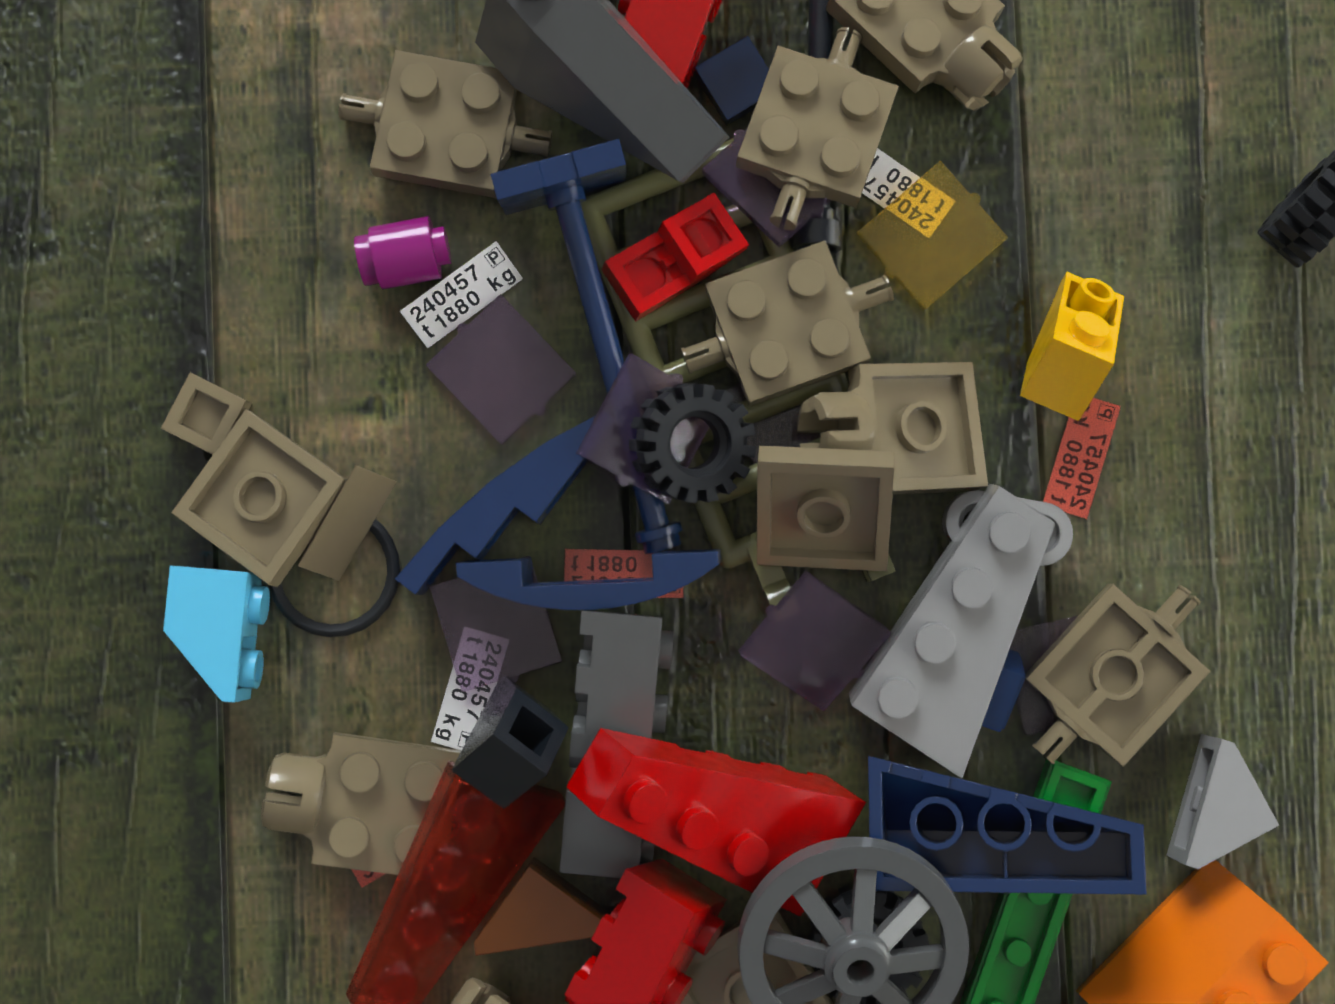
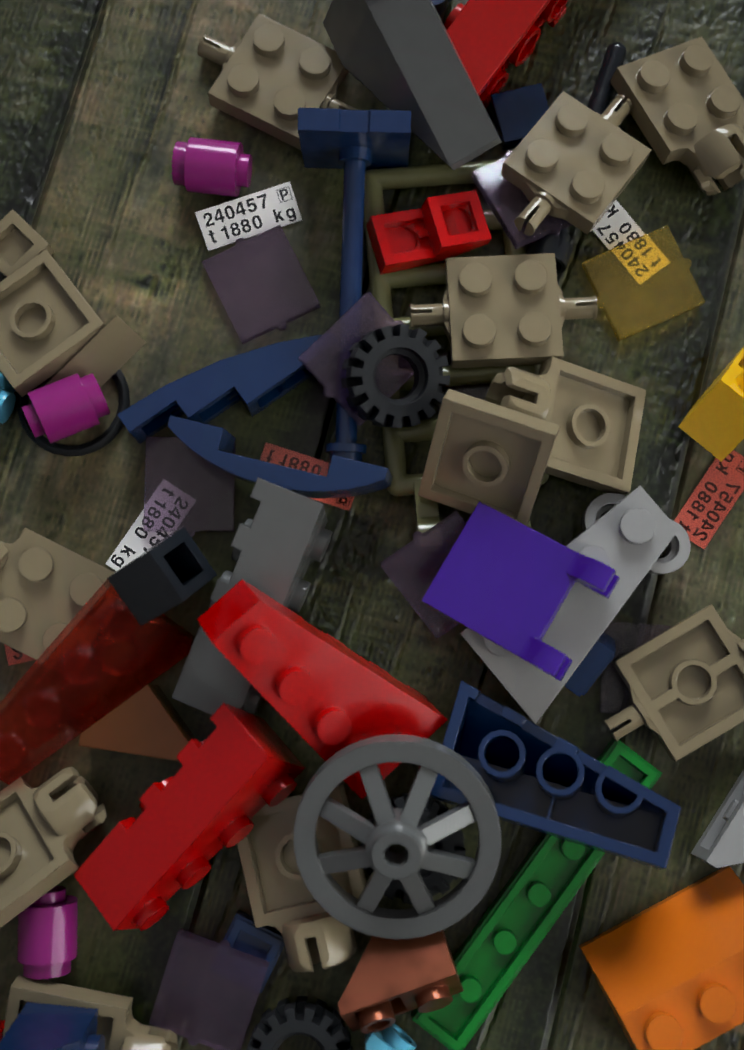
camera: 20 degrees right, 5 degrees down
none -> magenta brick [21,373,110,444]
none -> dark purple flag [421,501,620,681]

